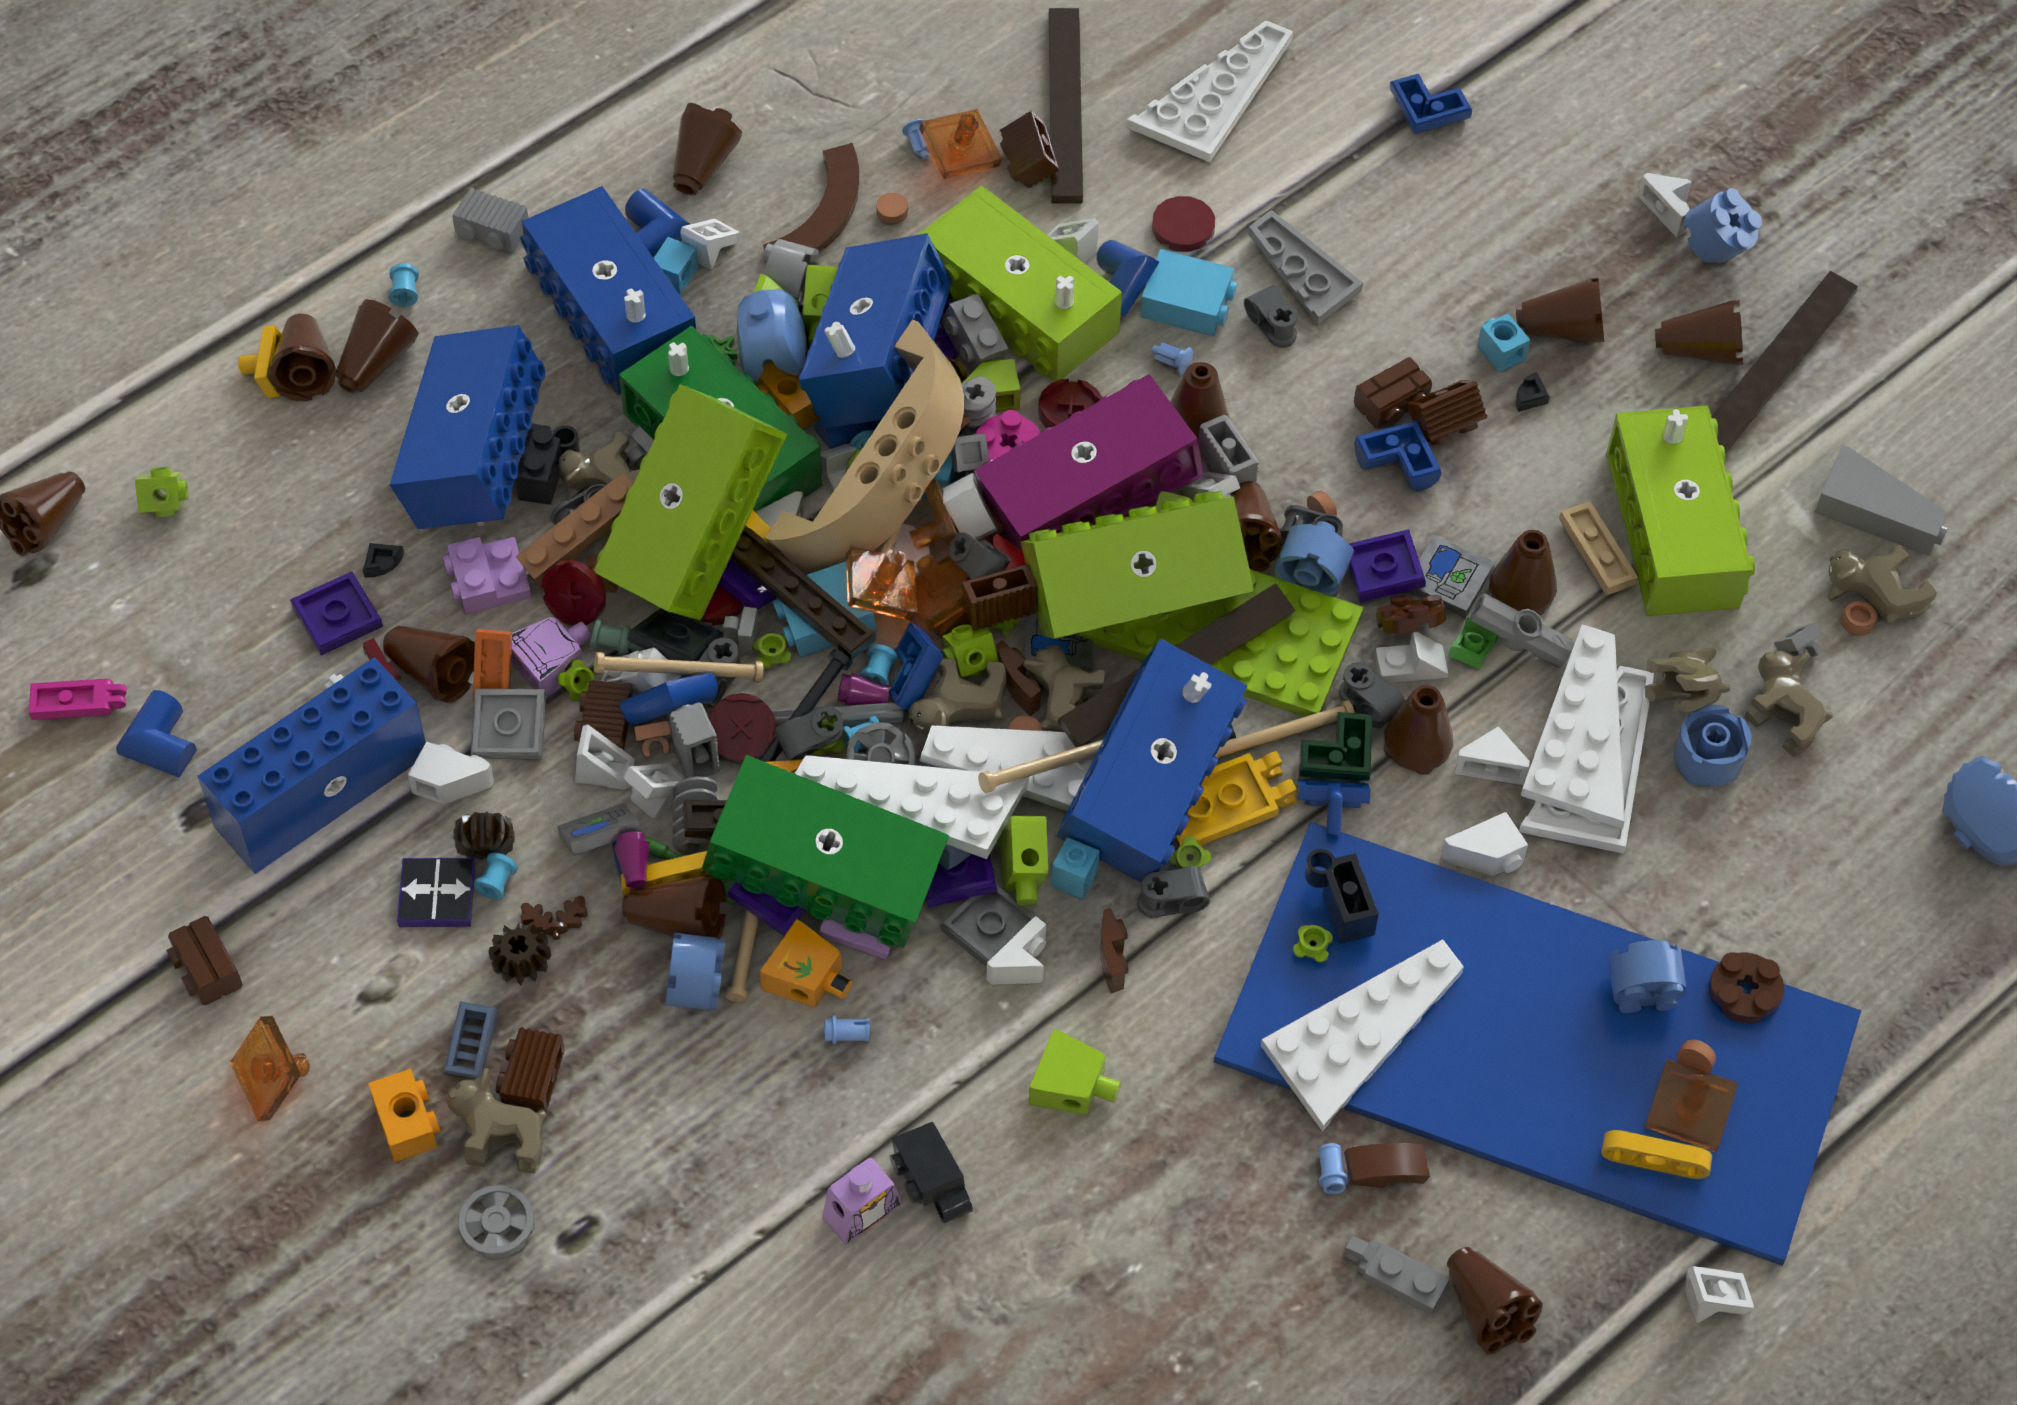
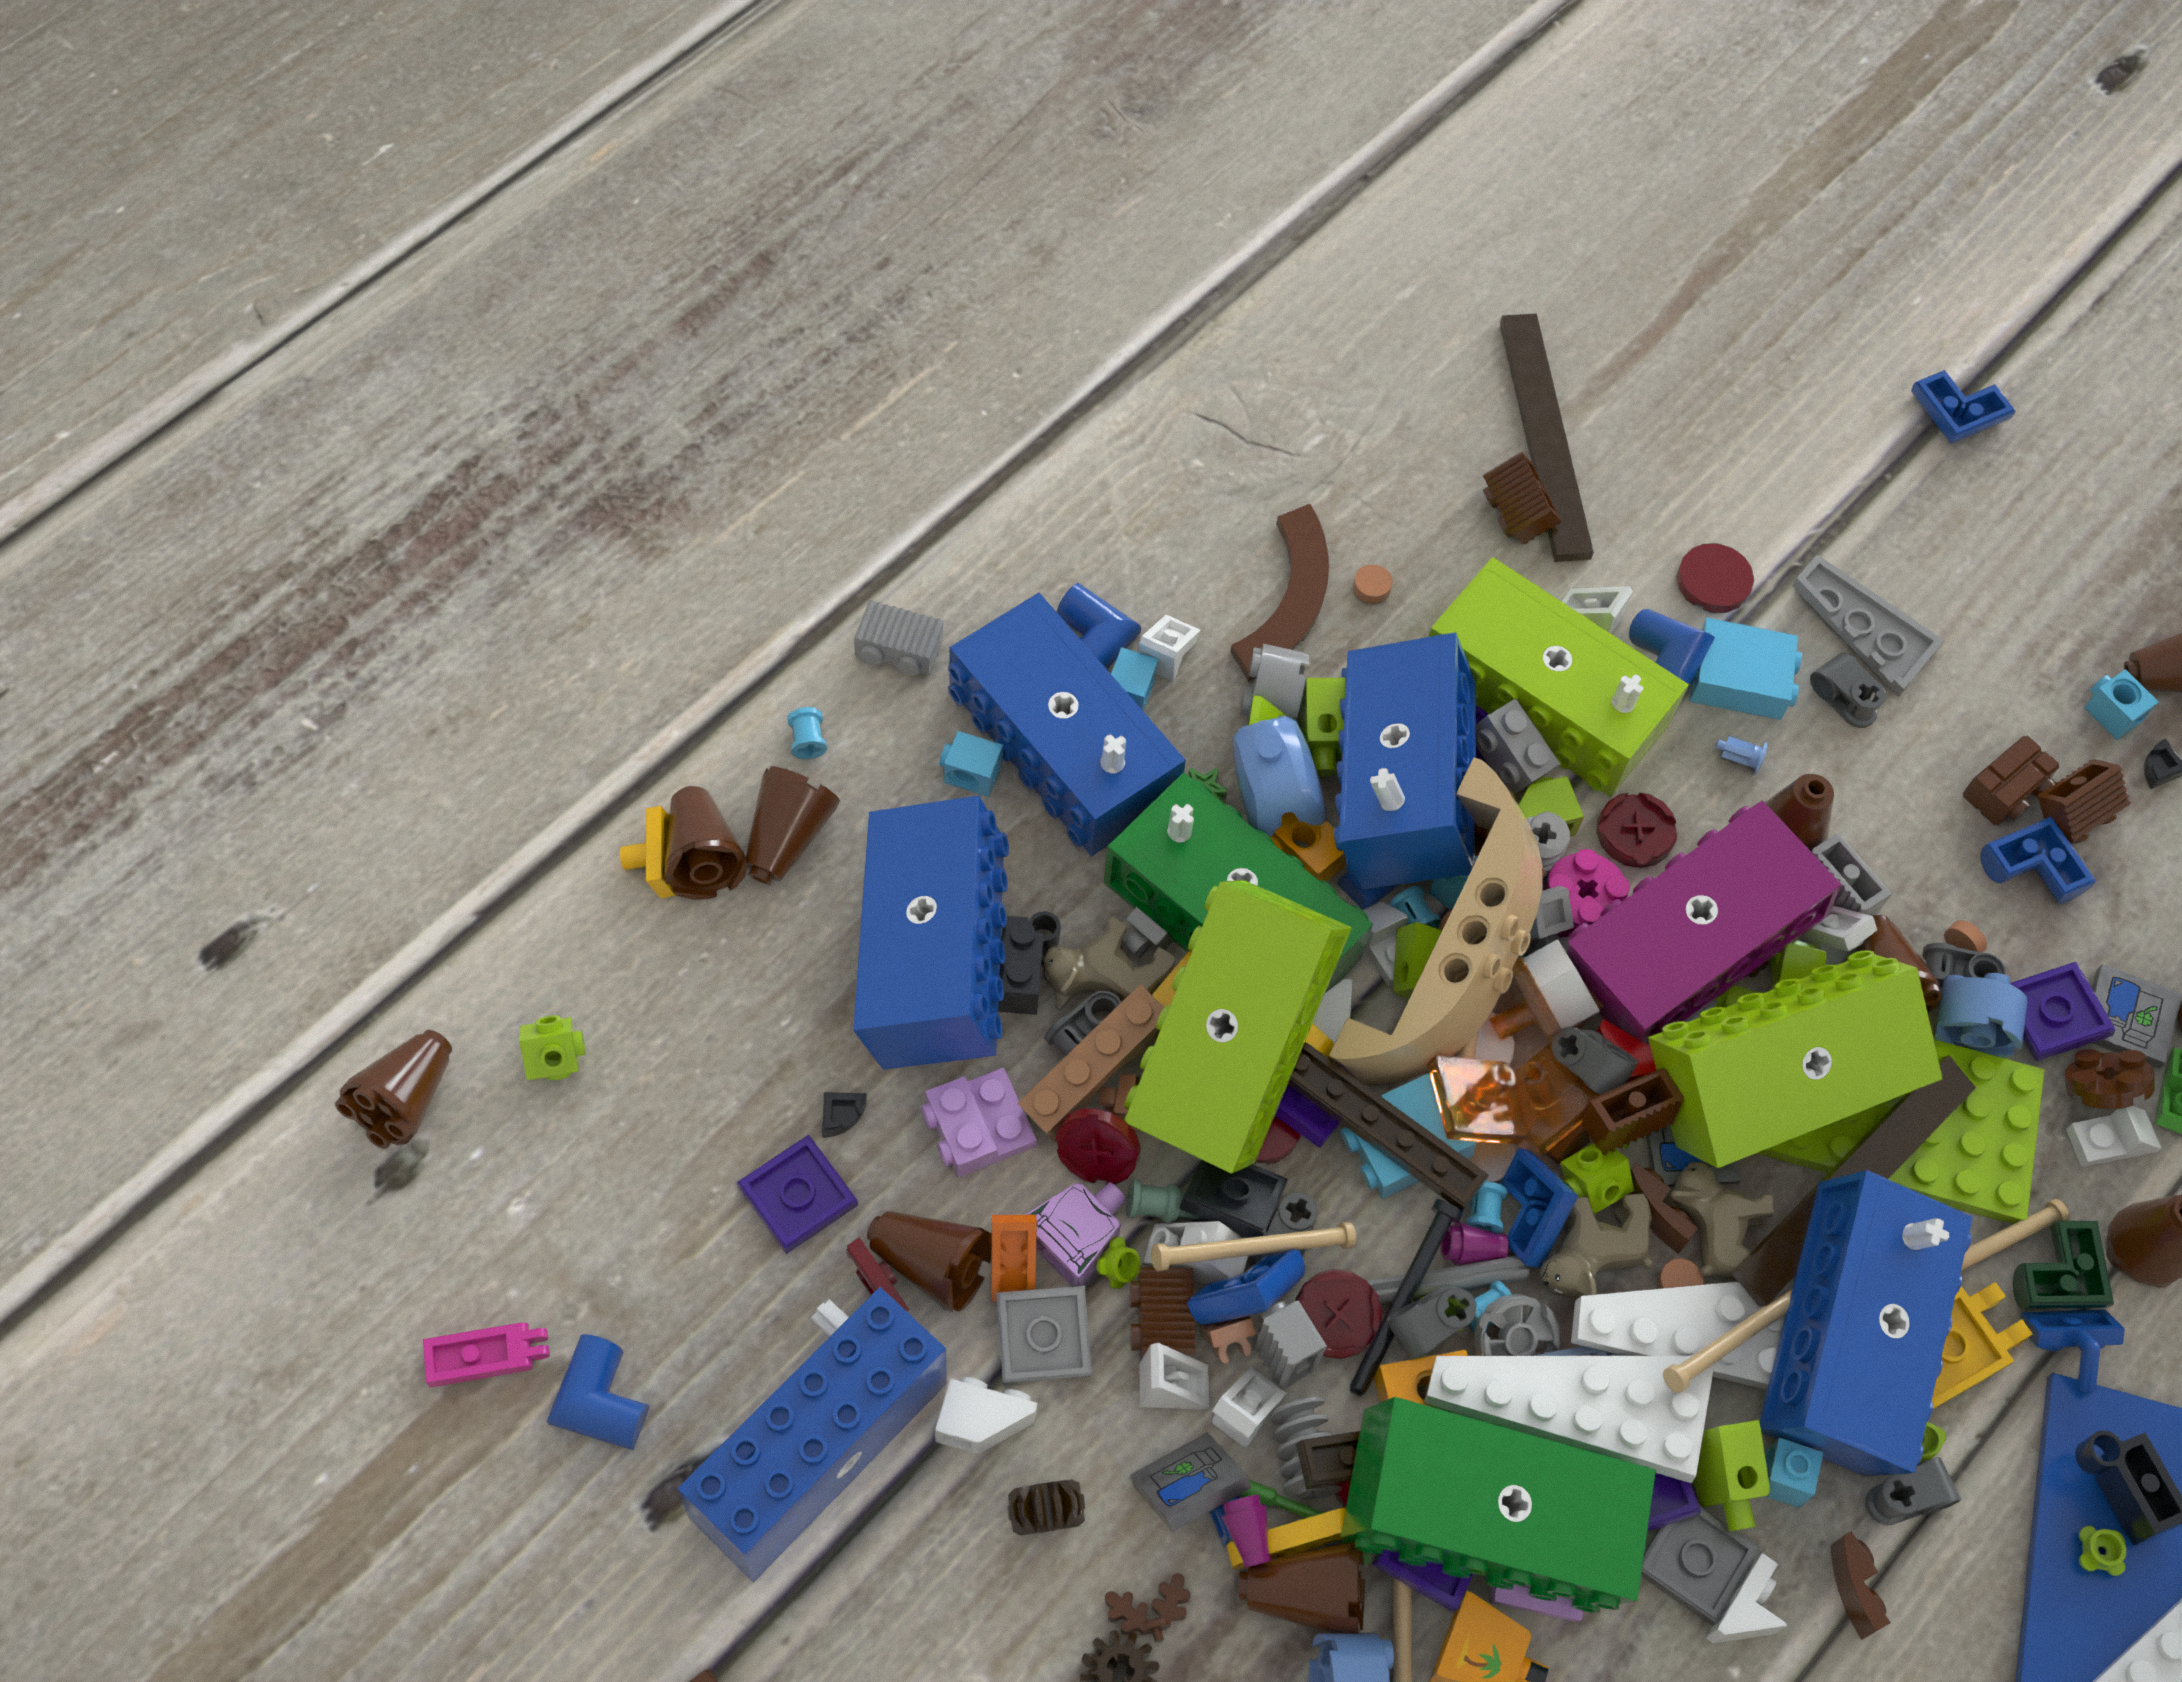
camera: 10 degrees left, 5 degrees up
black tile [397,858,476,927] -> none
medium azure bush [474,852,518,900] -> none
reddish brown cone [673,103,742,196] -> none
light grey tile [723,607,759,656] -> none
lime plate [753,633,792,668] -> none
light blue piece [902,119,933,159] -> none
clear orange tile [919,109,1002,179] -> none
white wing [1126,21,1293,162] -> none
dark grey piece [1339,662,1405,729] -> none
none -> medium azure brick [939,731,1003,797]

